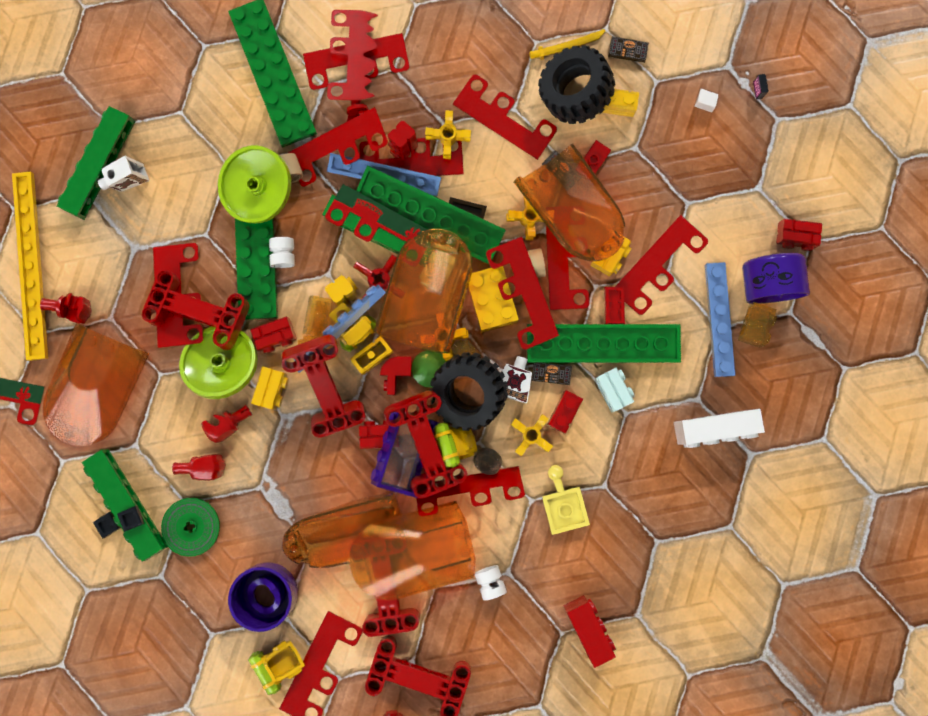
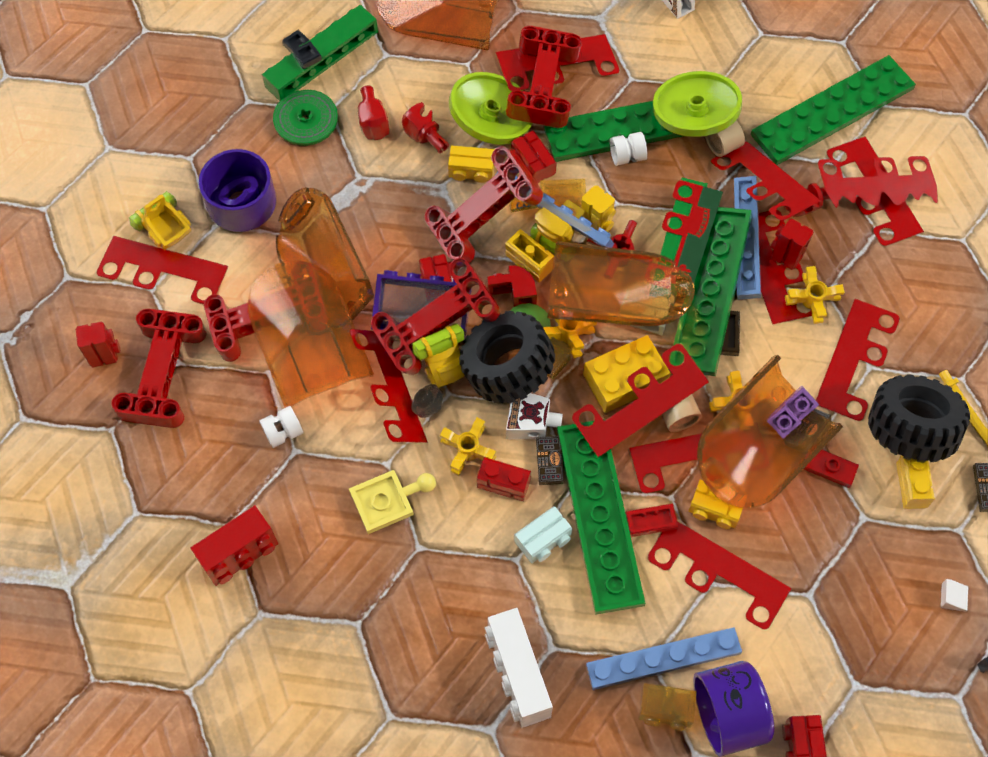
camera: 80 degrees right, 20 degrees down
none -> medium lavender slope [767,386,819,438]

